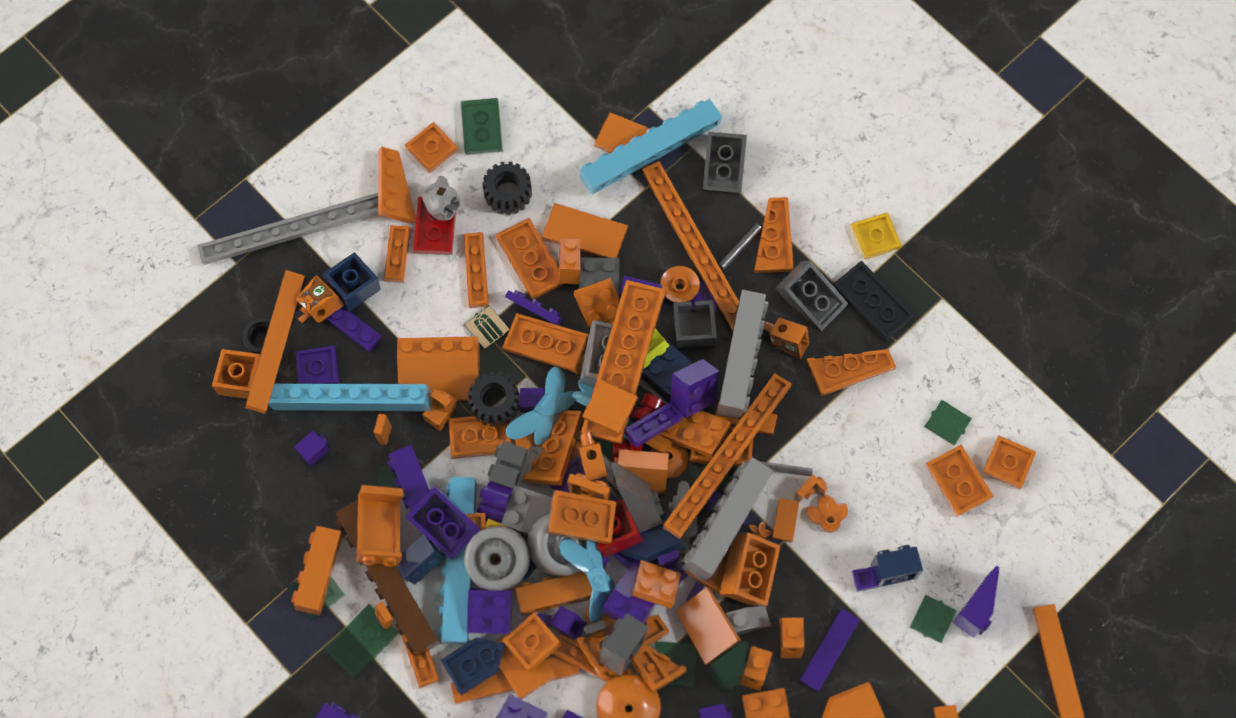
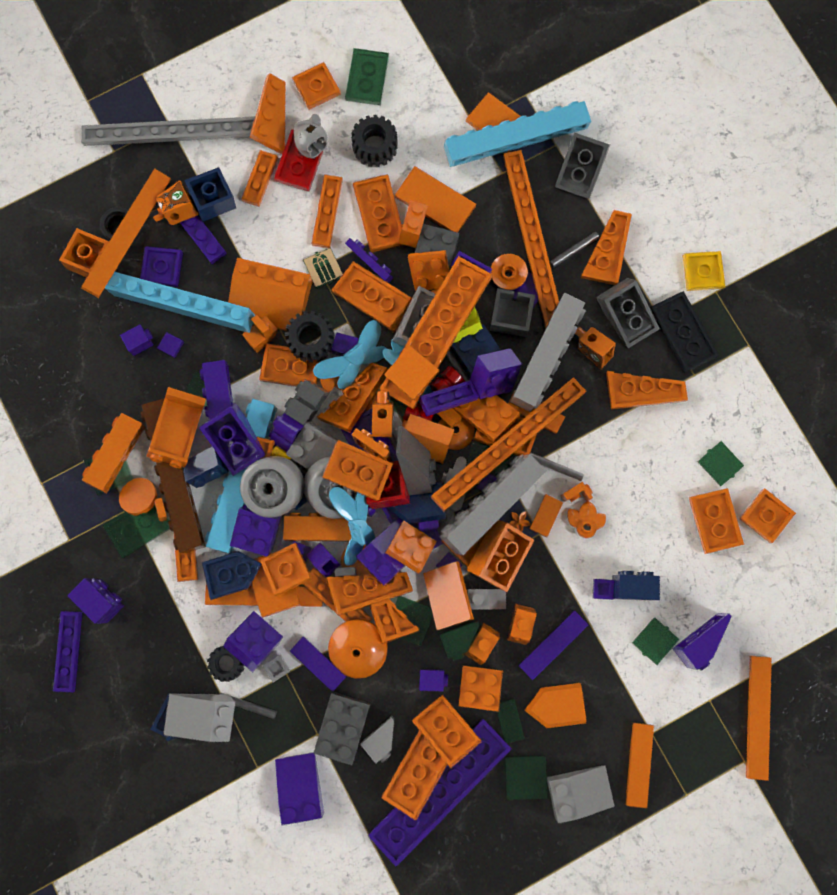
camera: 15 degrees right, 10 degrees up
orange tile [373,414,392,446] -> none
dark grey piece [599,613,649,676] -> none
none -> orange tile [119,478,158,516]
none -> dark purple tile [157,332,184,358]

